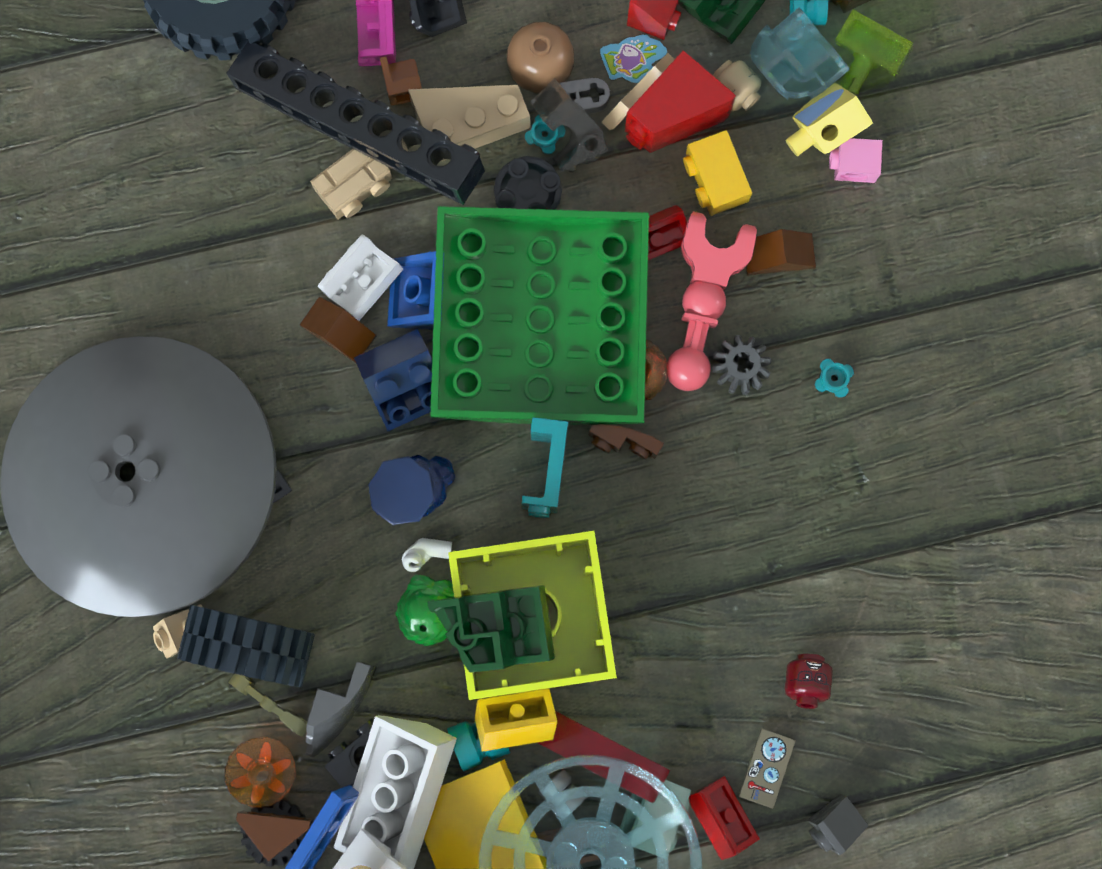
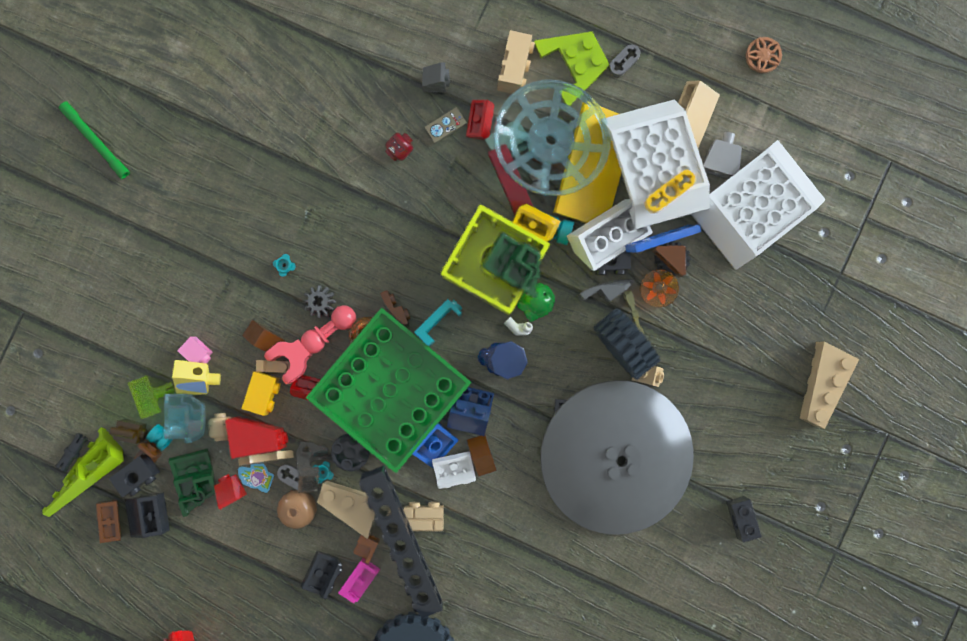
camera: 140 degrees left, 5 degrees up
none -> tan piece [256,360,290,373]

